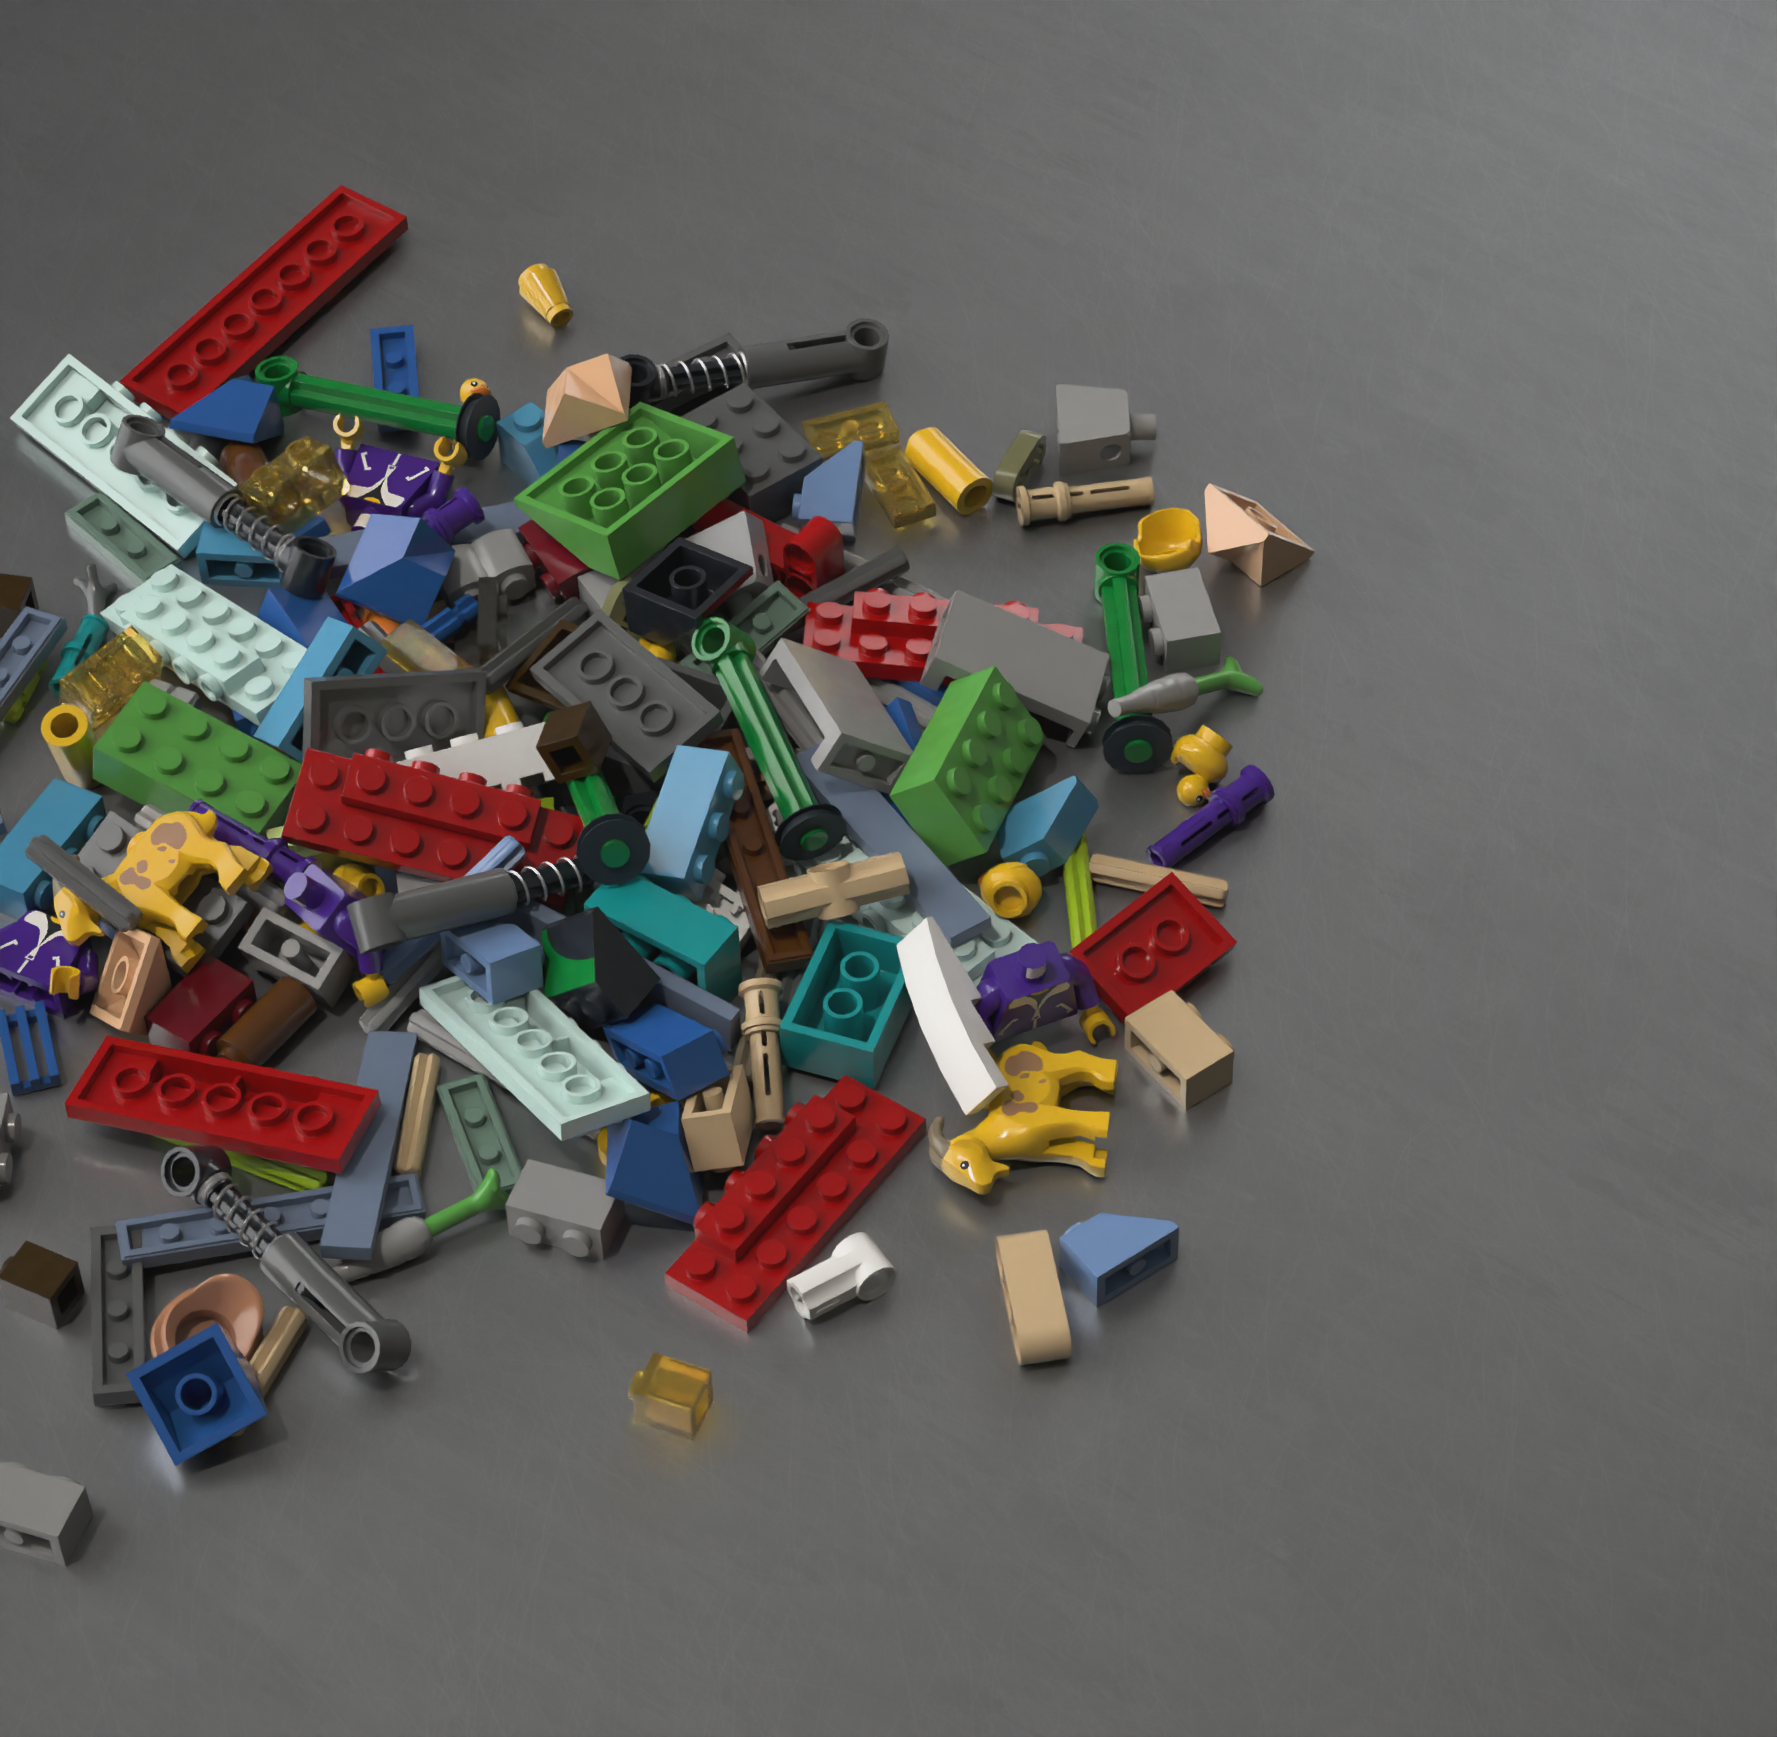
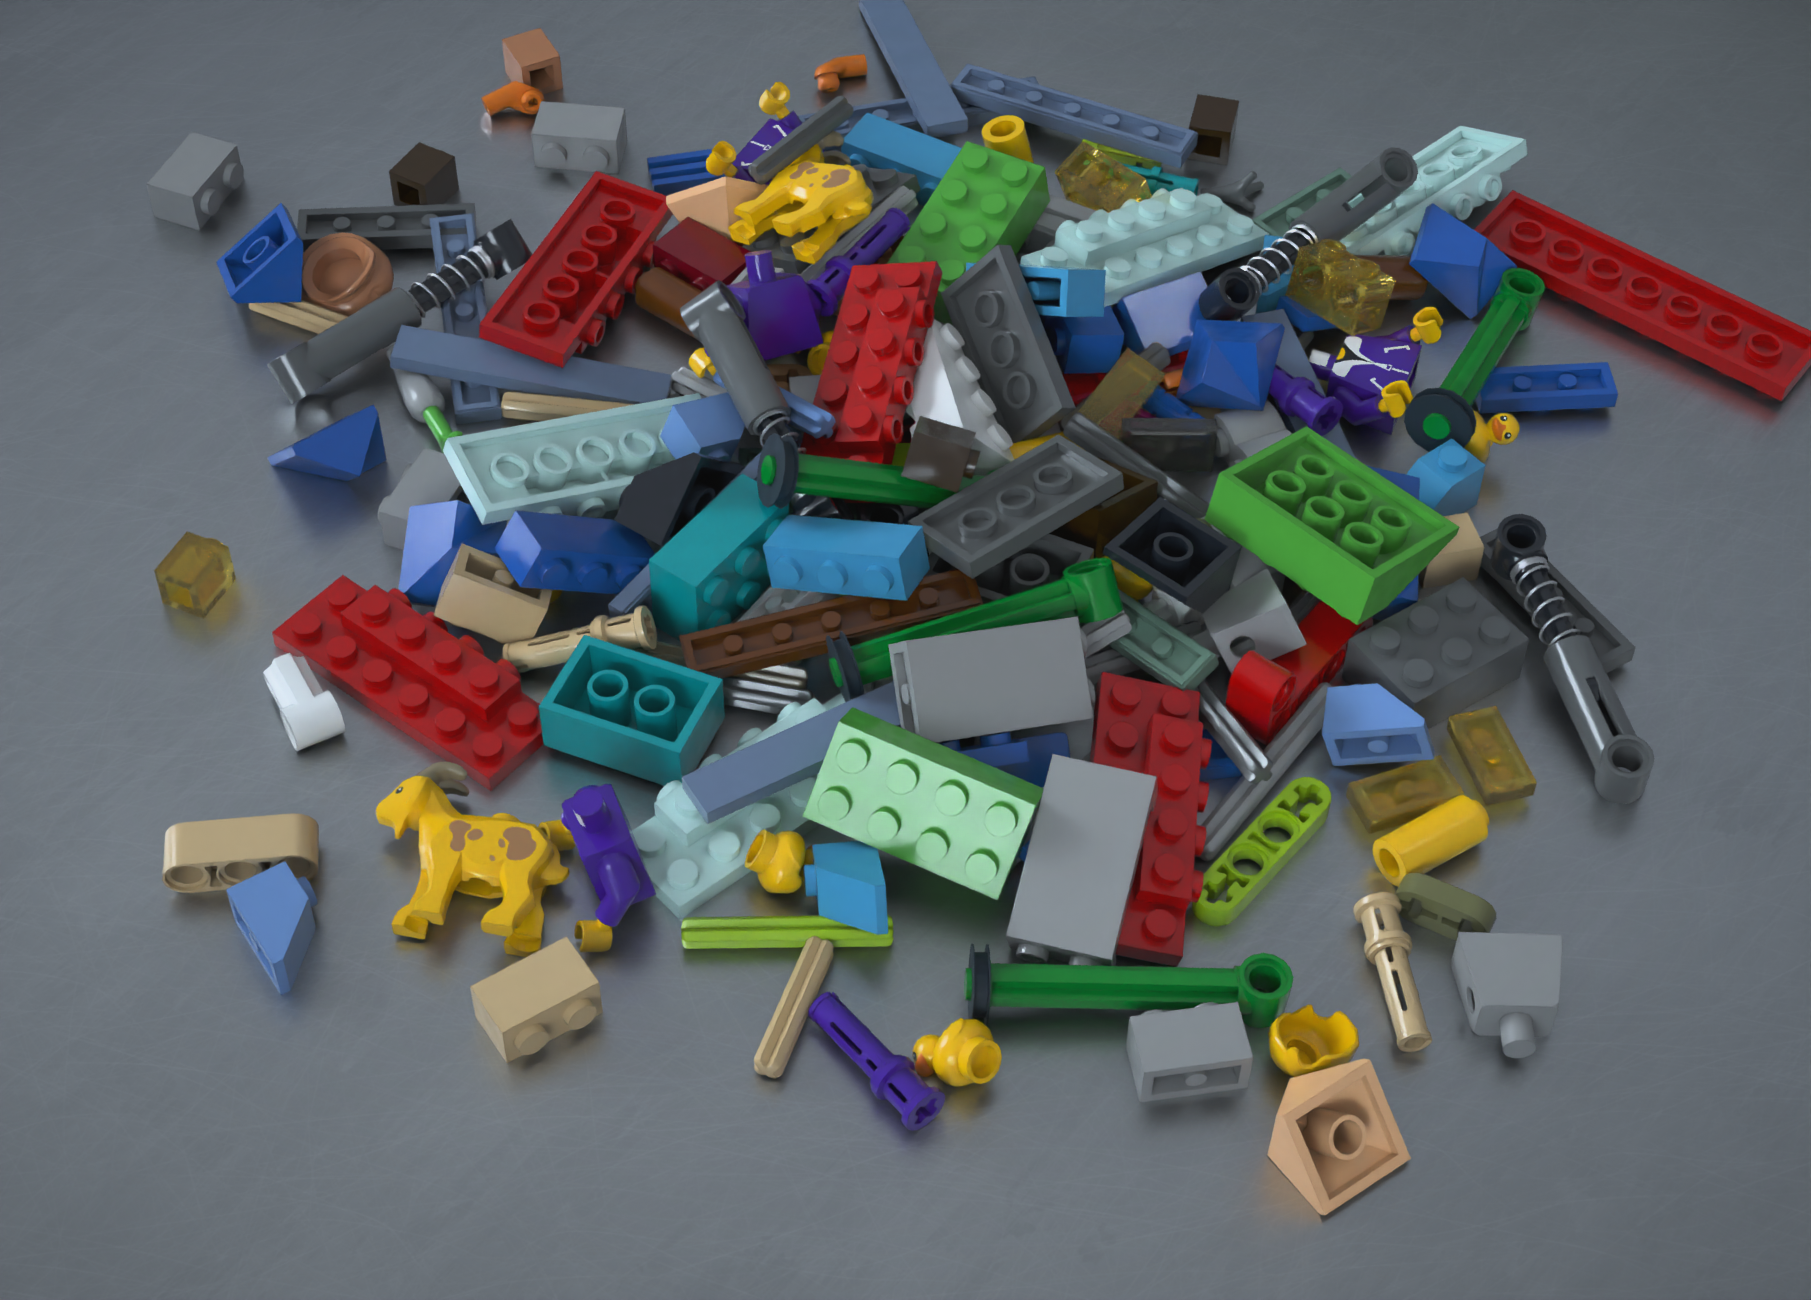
camera: 90 degrees right, 0 degrees up
yellow cone [518,263,573,328] -> none
light nougat slope [542,353,632,449] -> none
tan piece [757,851,910,929] -> none
white slope [896,916,1009,1115] -> none
red plate [1069,872,1237,1025] -> none
light grey piece [1107,656,1263,718] -> none
none -> blue slope [267,404,387,481]
none -> lime beam [1192,777,1331,927]

